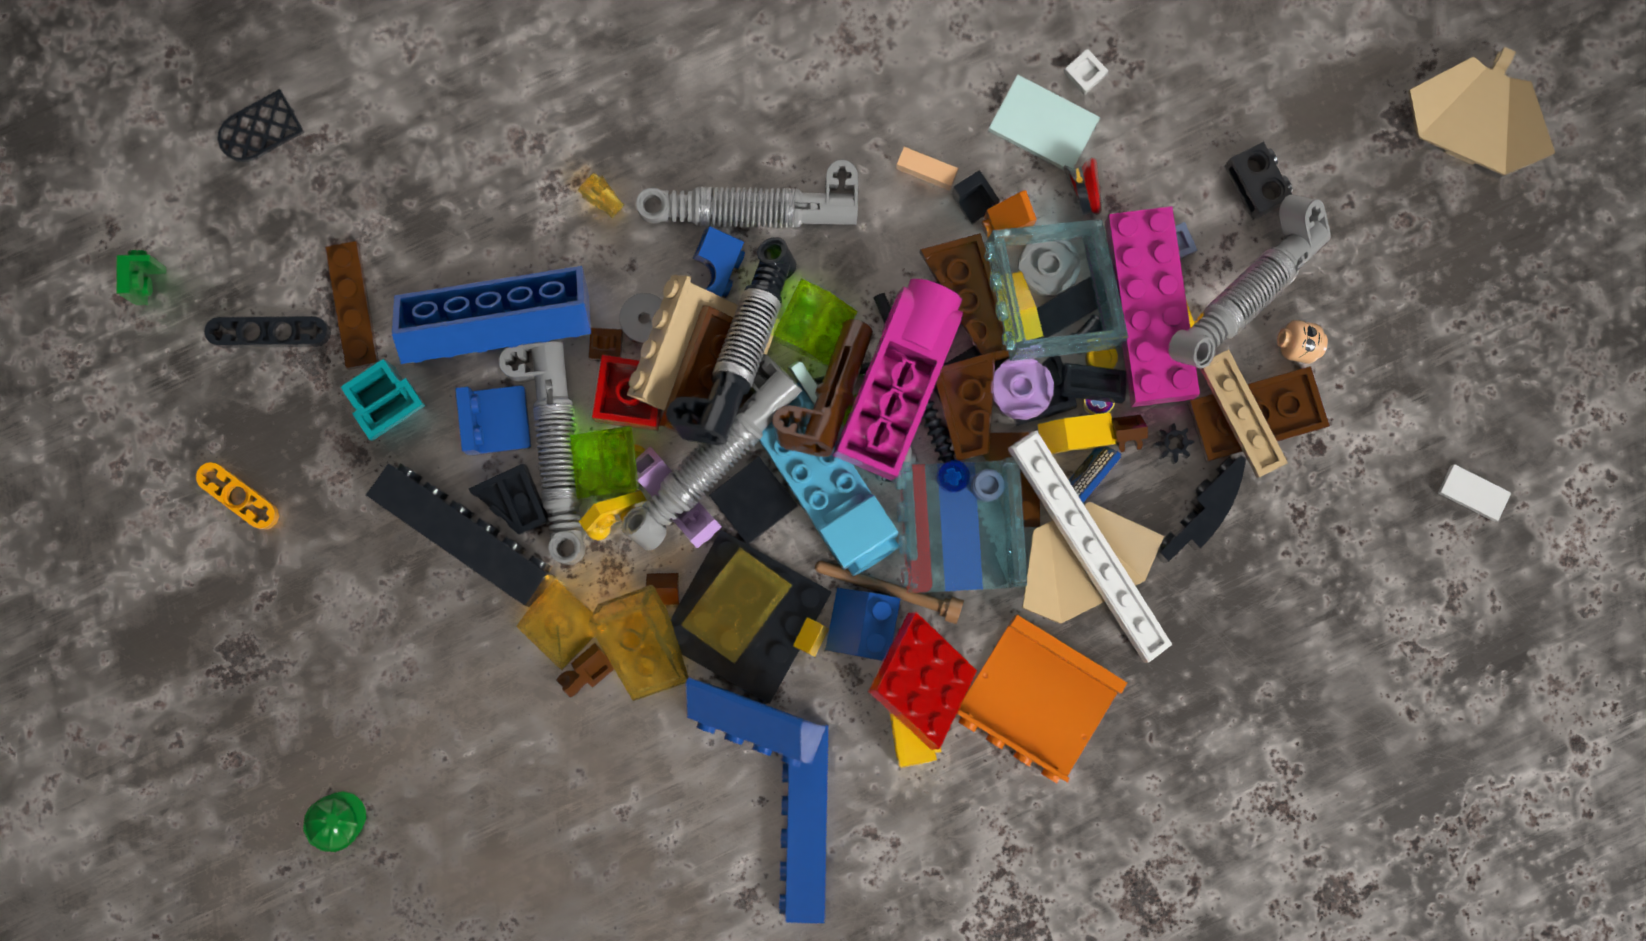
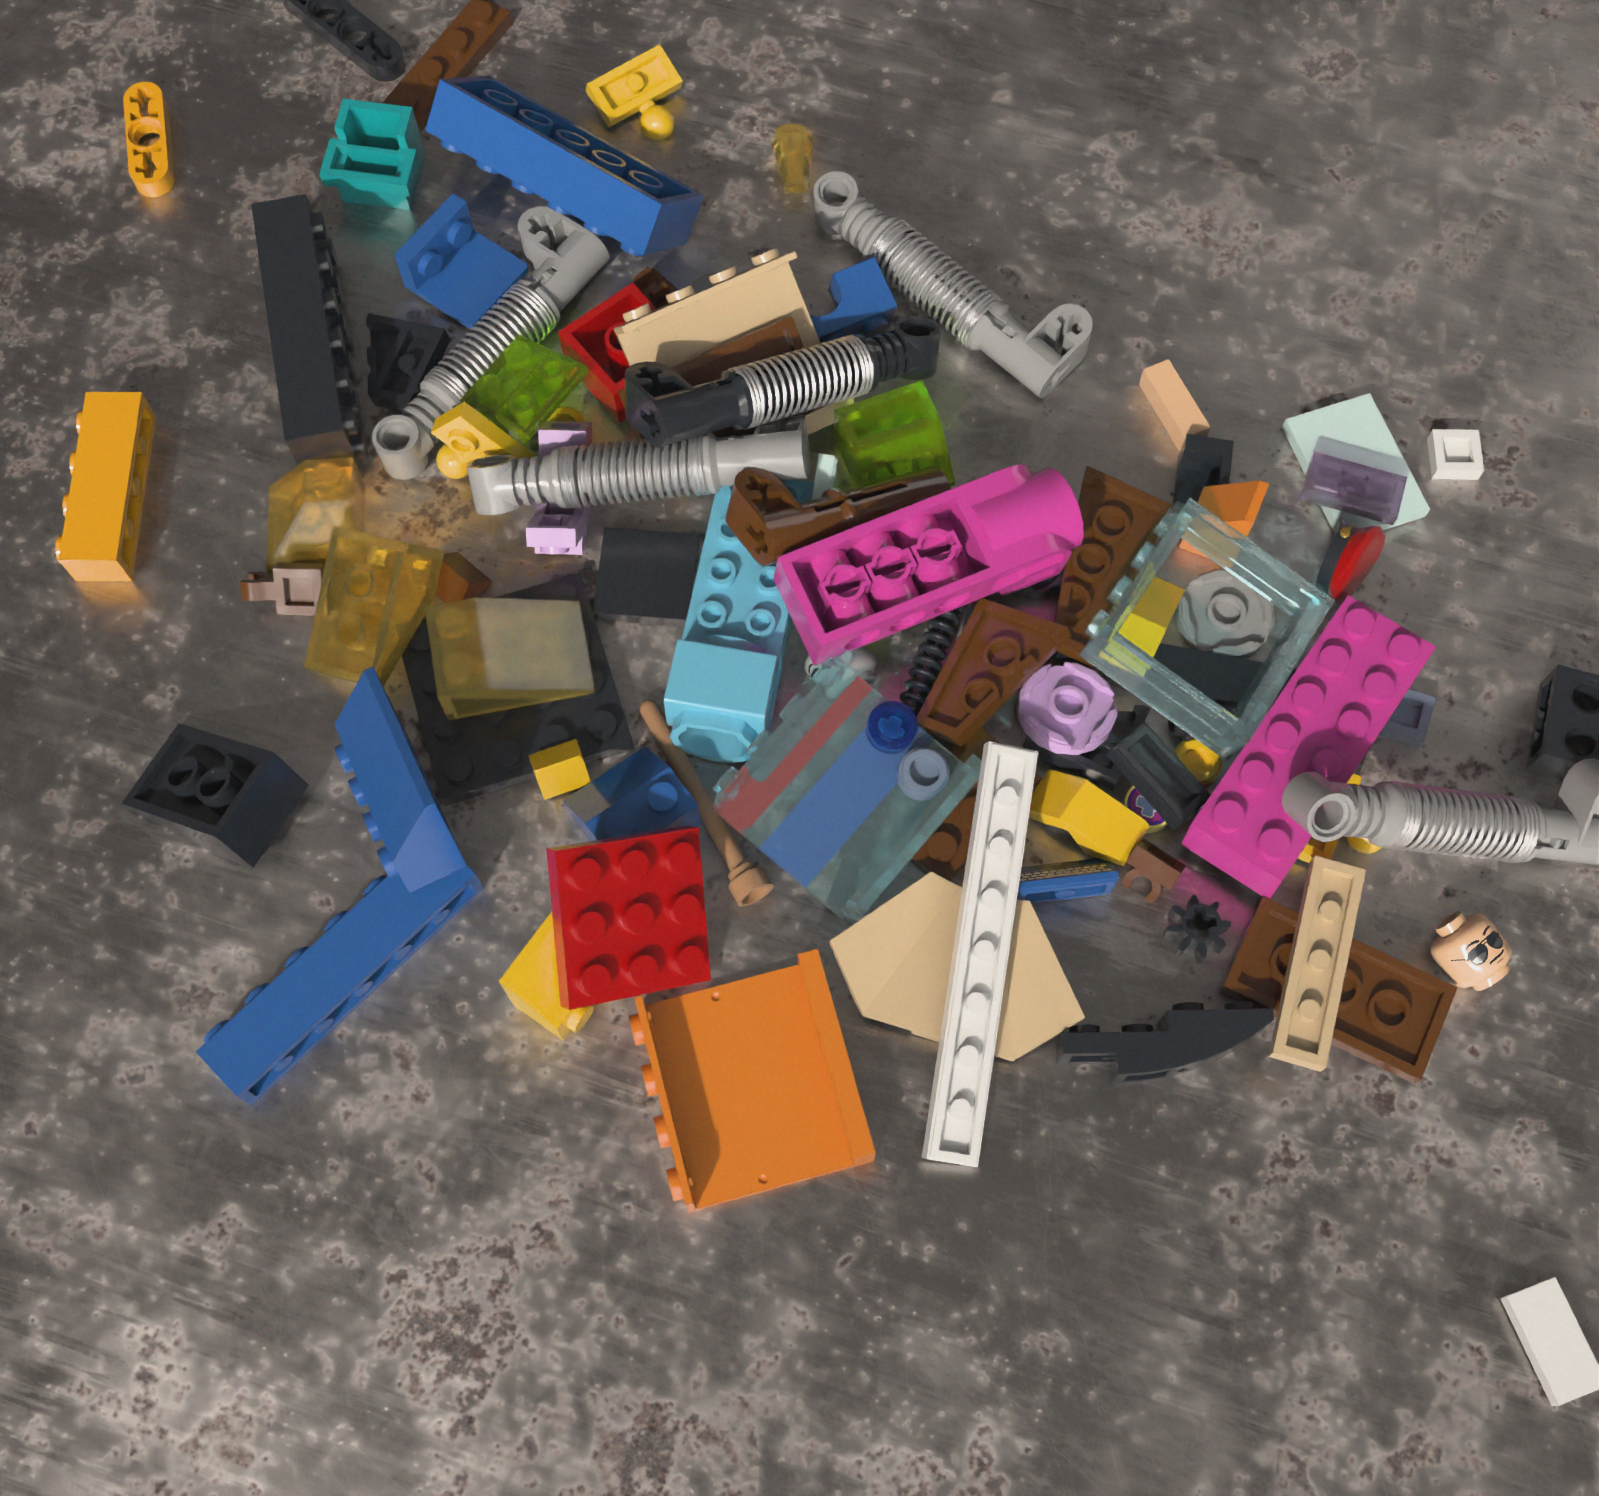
camera: 45 degrees right, 15 degrees down
none -> light orange brick [55,392,157,581]
none -> black slope [121,723,309,868]
none -> yellow plate [586,44,683,140]
none -> clear purple plate [1300,451,1408,525]

